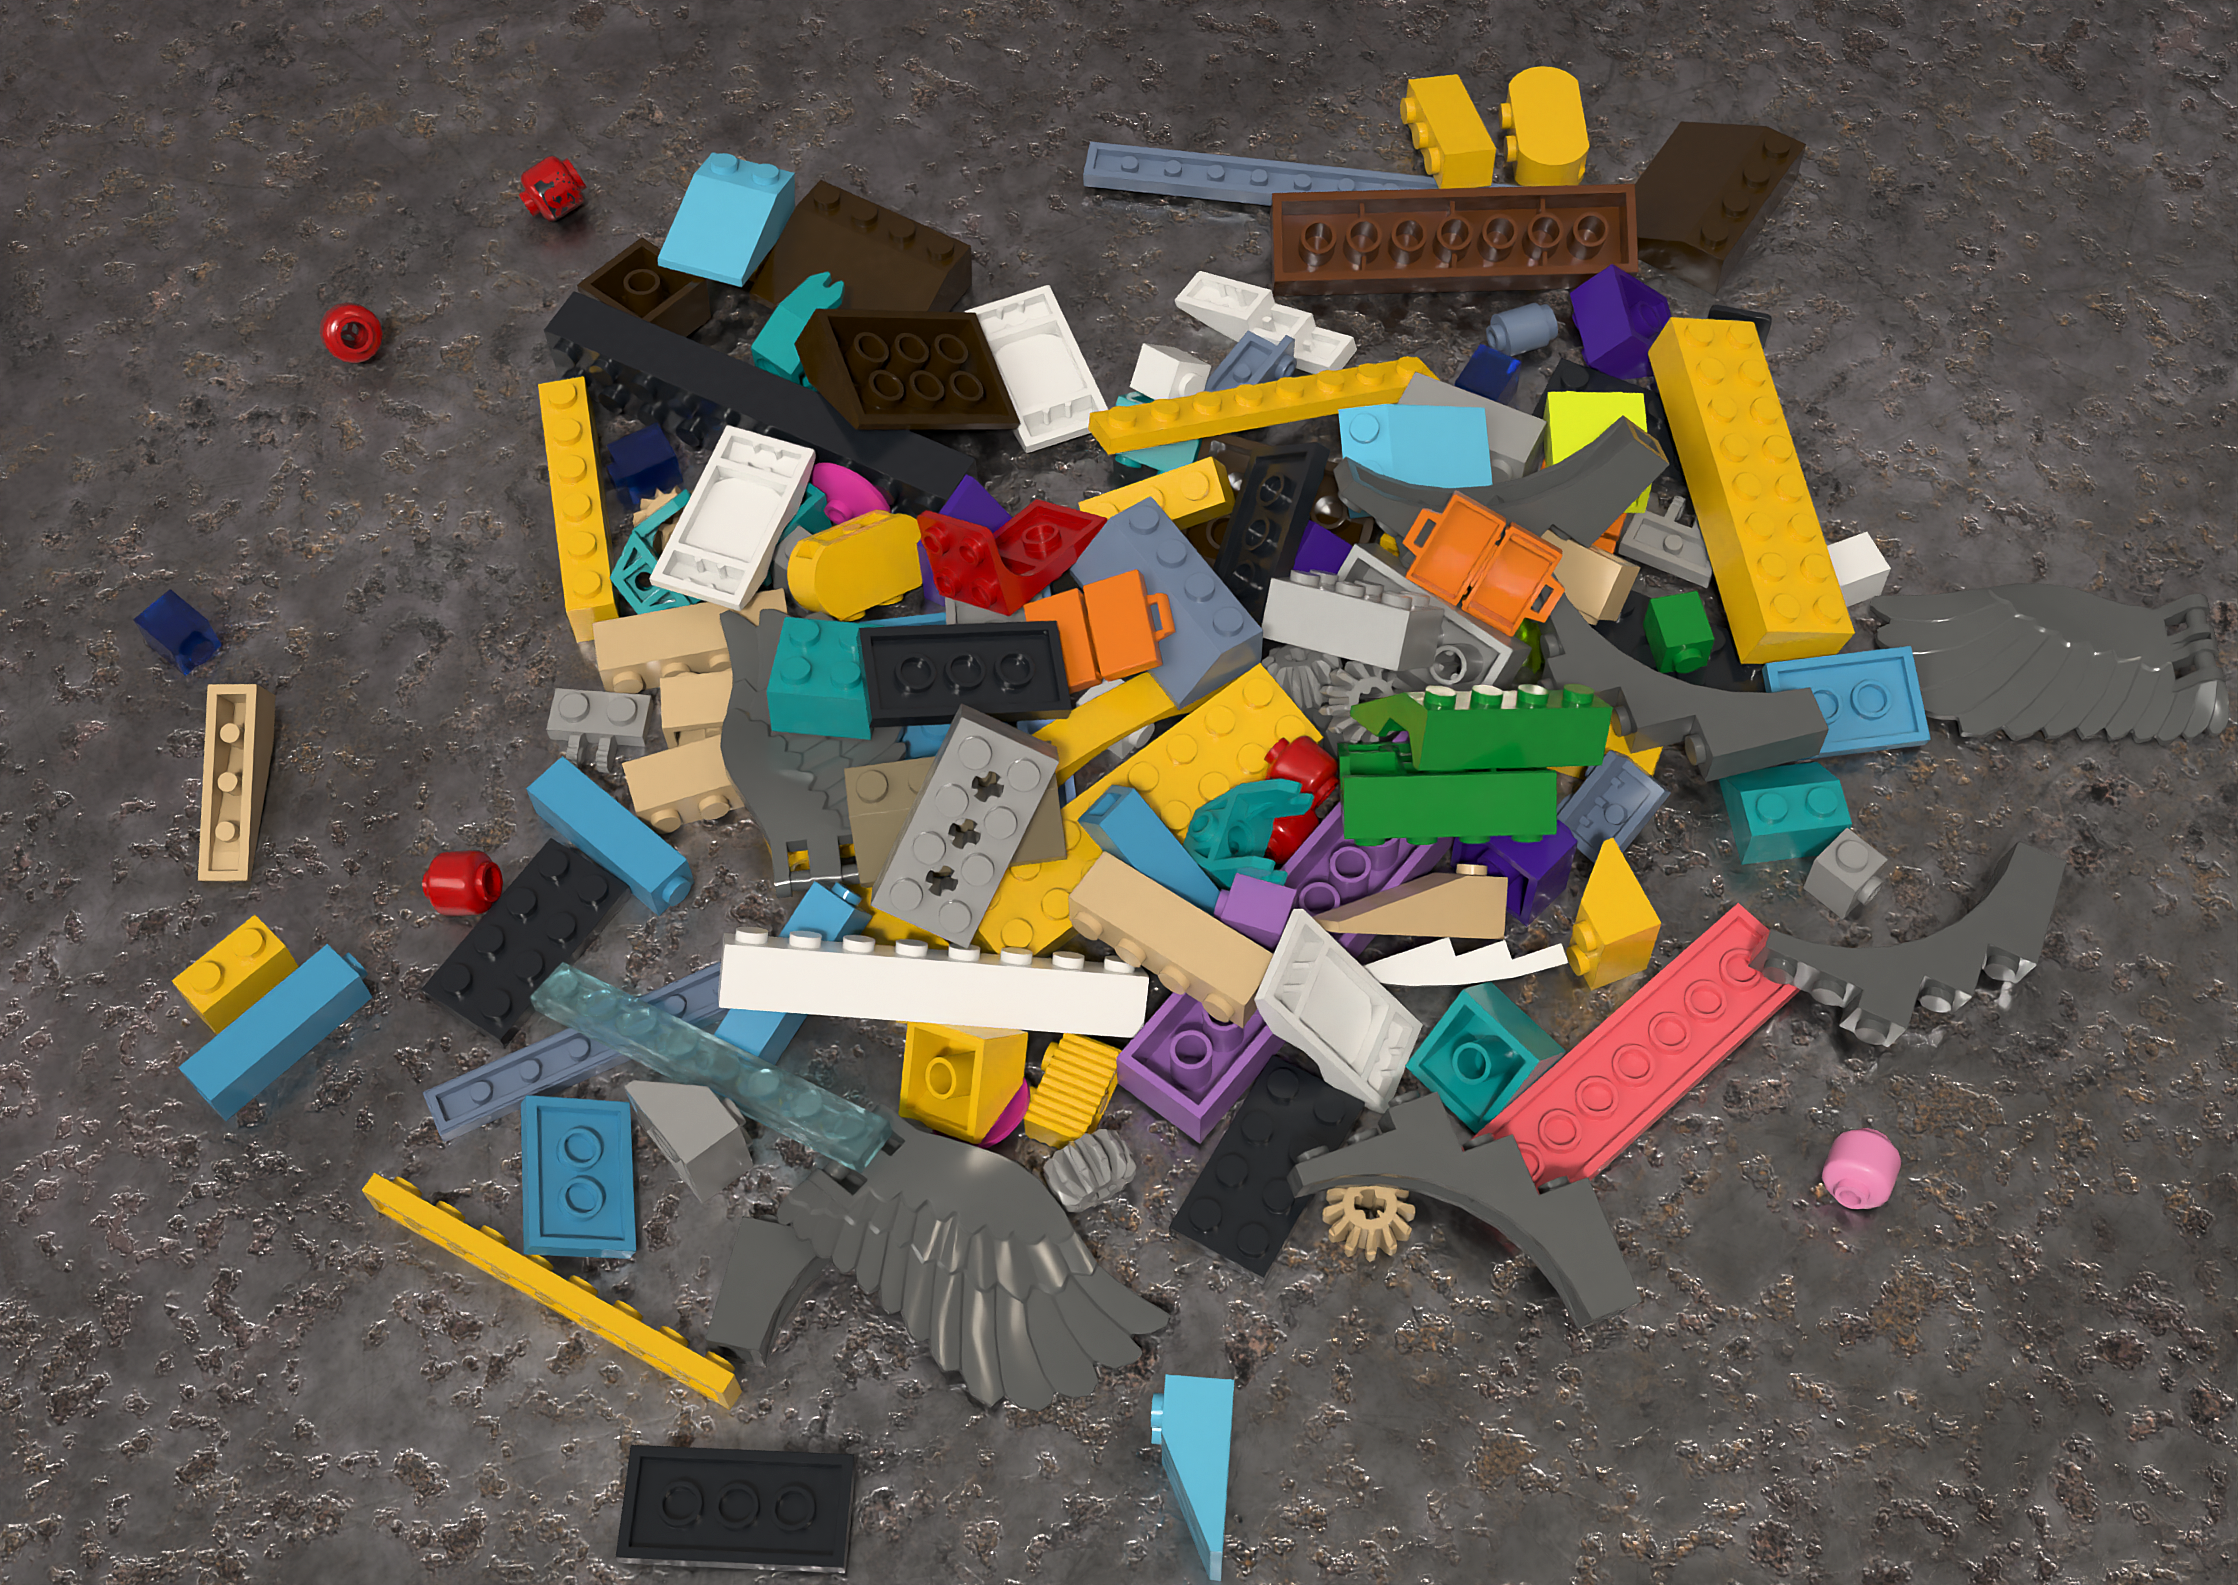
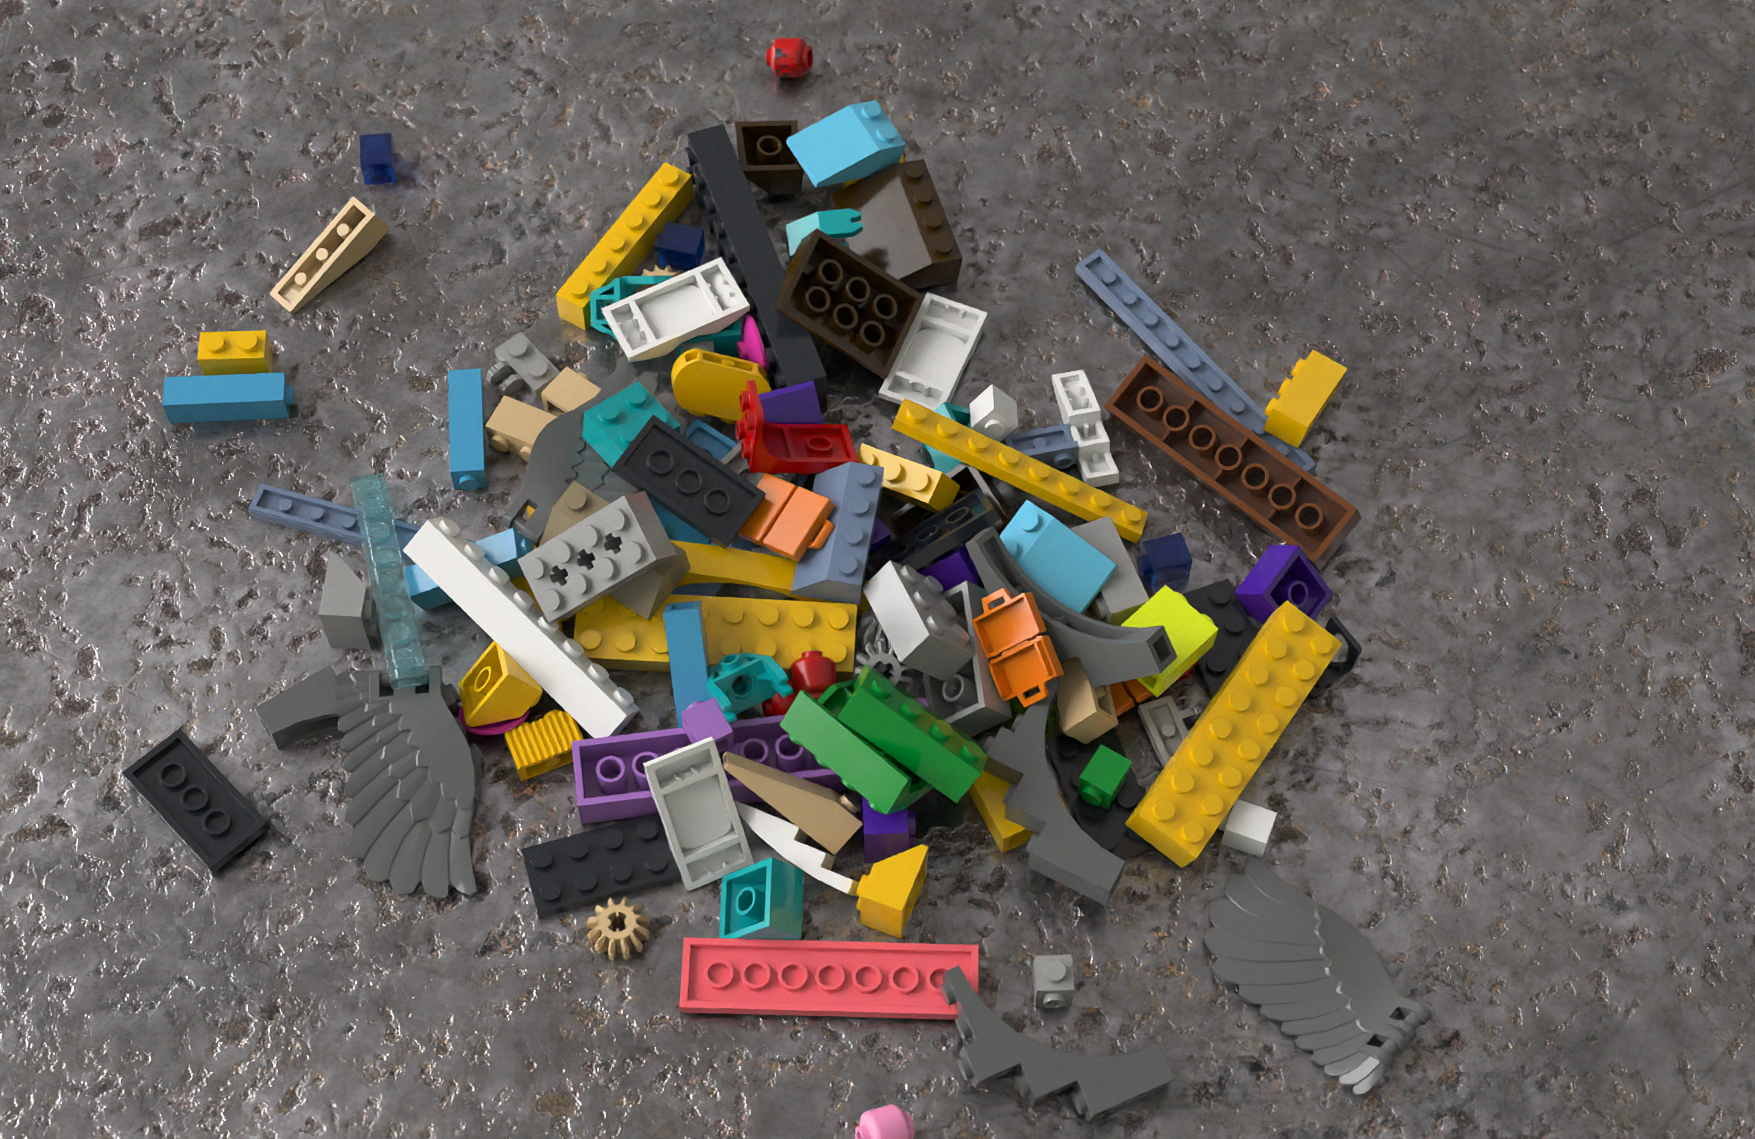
camera: 40 degrees right, 0 degrees up
red head [320,302,383,364] -> none
yellow plate [362,1173,742,1410] -> none
black plate [421,838,632,1049] -> none
red head [422,850,503,917] -> none
dark azure plate [521,1095,636,1259] -> none
tan brick [592,588,789,694] -> none
light grey gear [1043,1129,1137,1212] -> none
tan brick [1068,851,1274,1028] -> none
medium azure slope [1151,1374,1234,1581] -> none
dark grey arch [1287,1090,1642,1330] -> none
sand blue brick [1486,302,1558,359] -> none
yellow brick [1498,66,1589,186] -> none
sand blue bracket [1557,750,1671,863] -> none
dark brown slope [1635,121,1806,295] -> none
teal slope [1719,762,1852,865] -> none
dark azure plate [1762,646,1931,761] -> none

